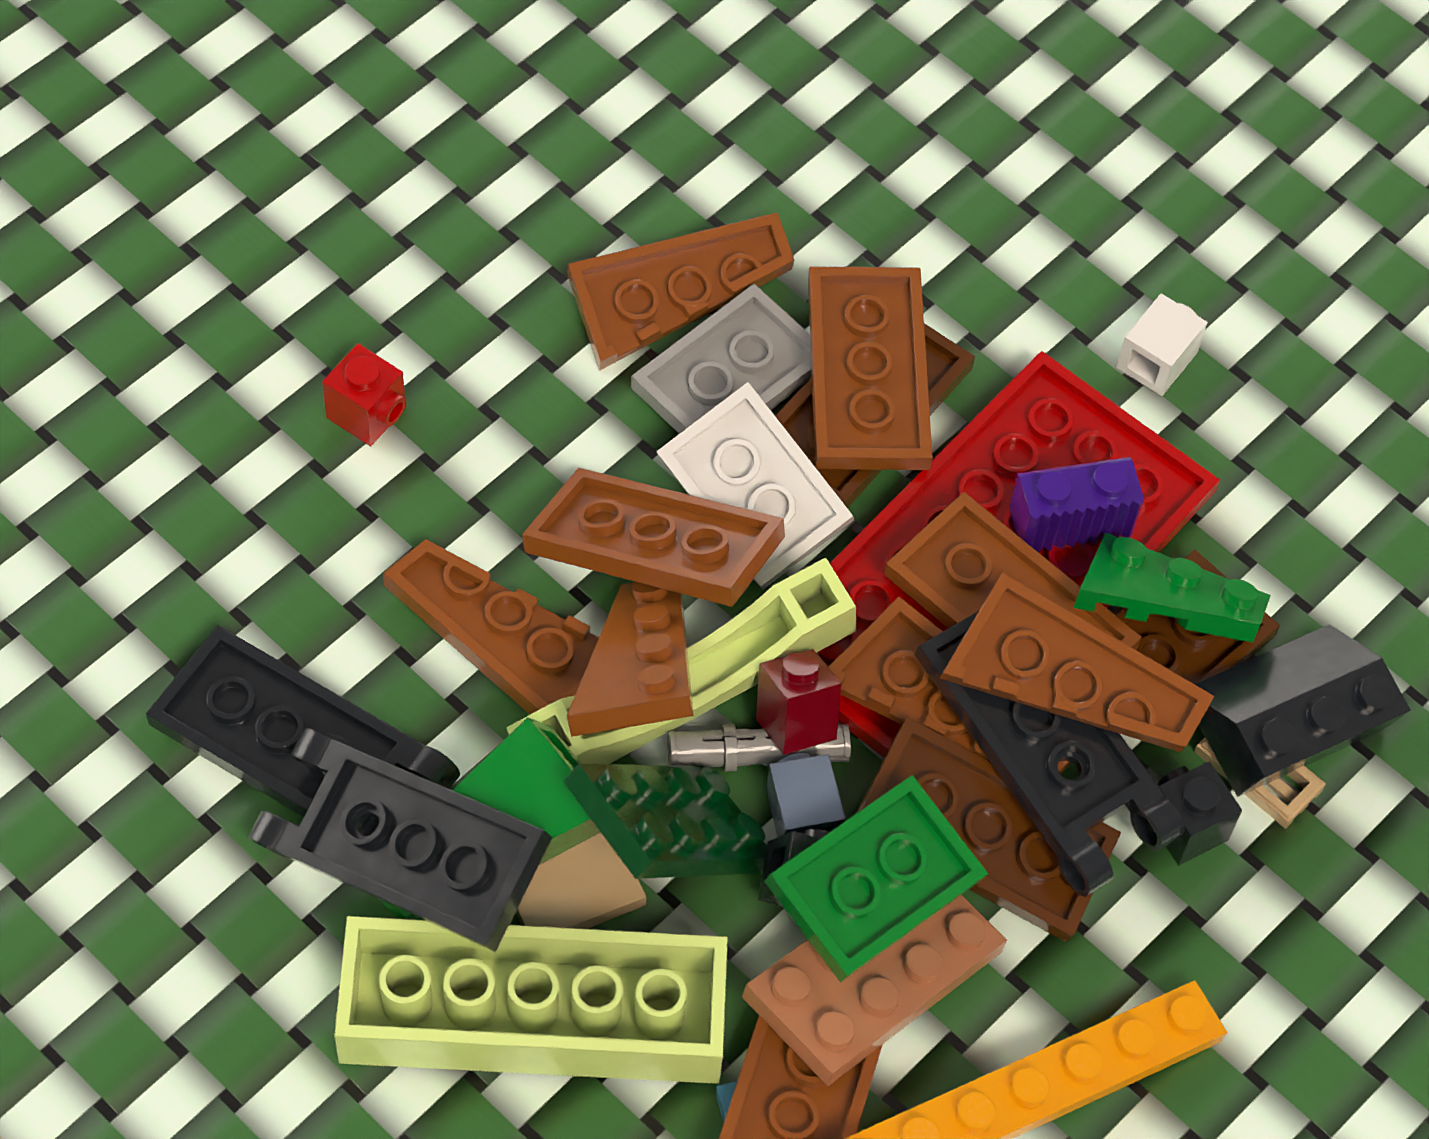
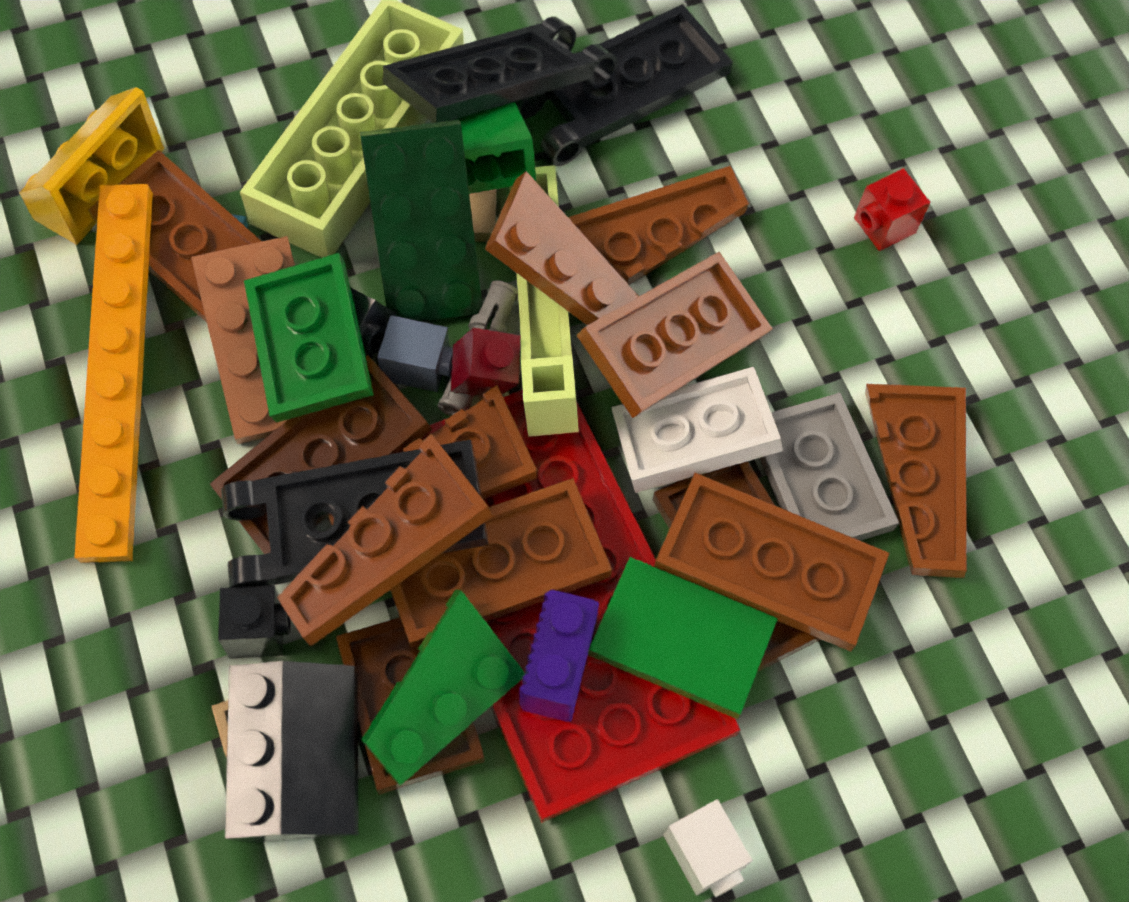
camera: 115 degrees right, 5 degrees up
none -> green tile [588,557,778,719]

